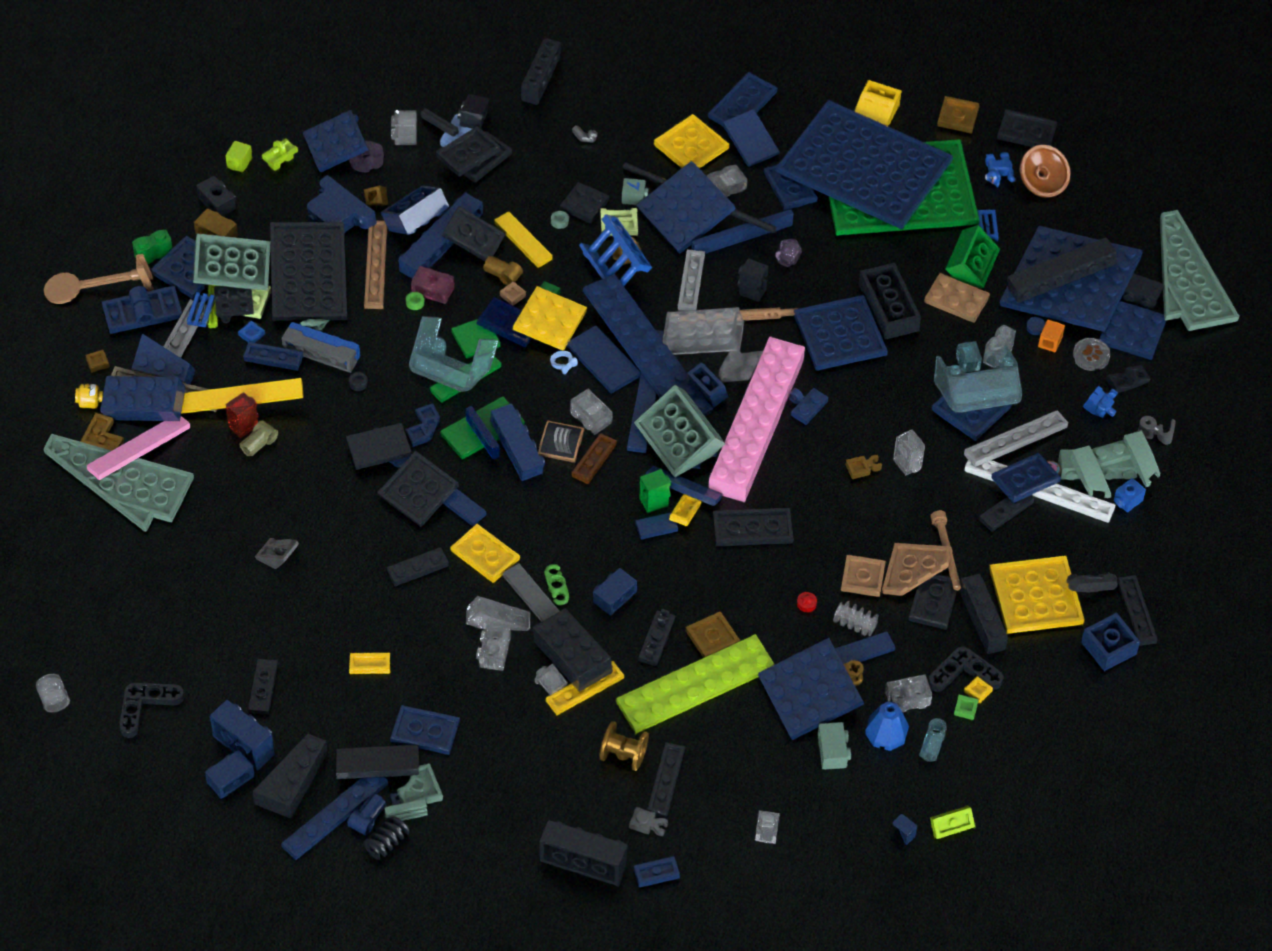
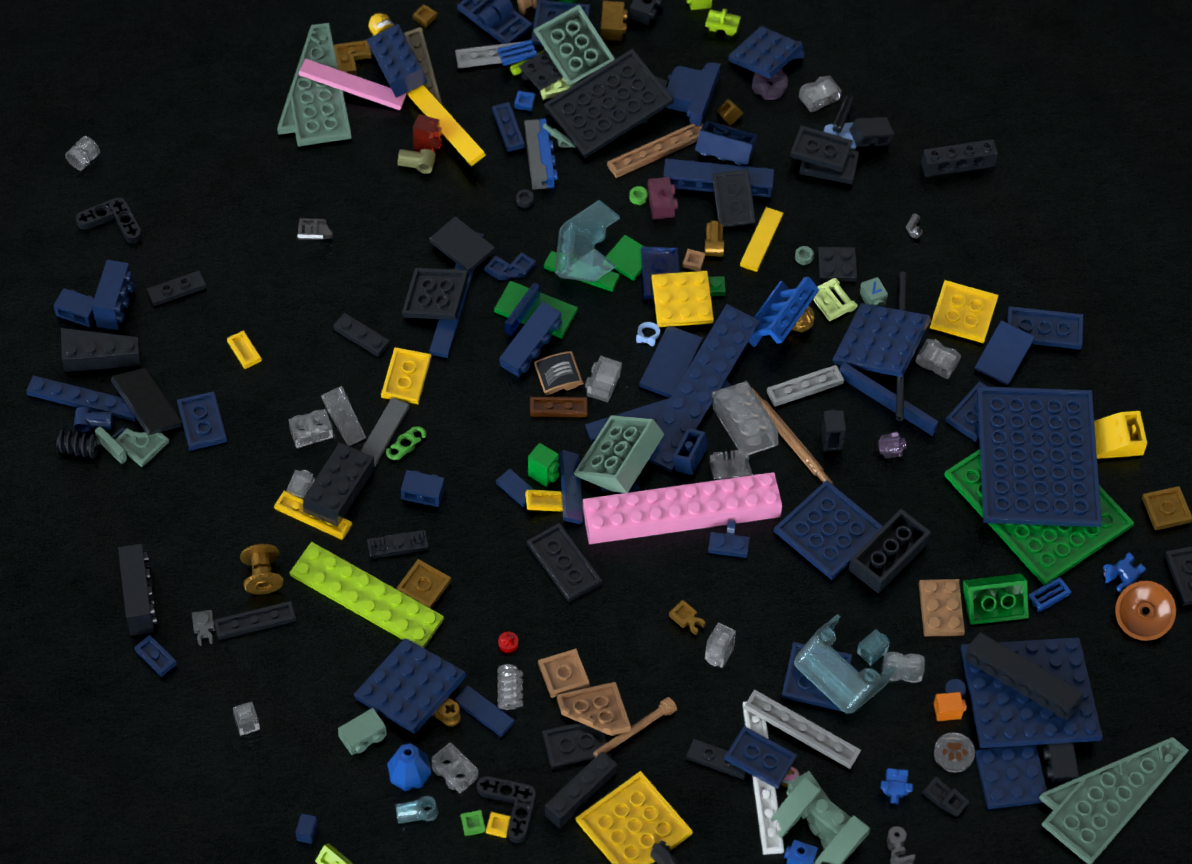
camera: 60 degrees right, 5 degrees up
dark blue wedge [131,334,195,385] -> none

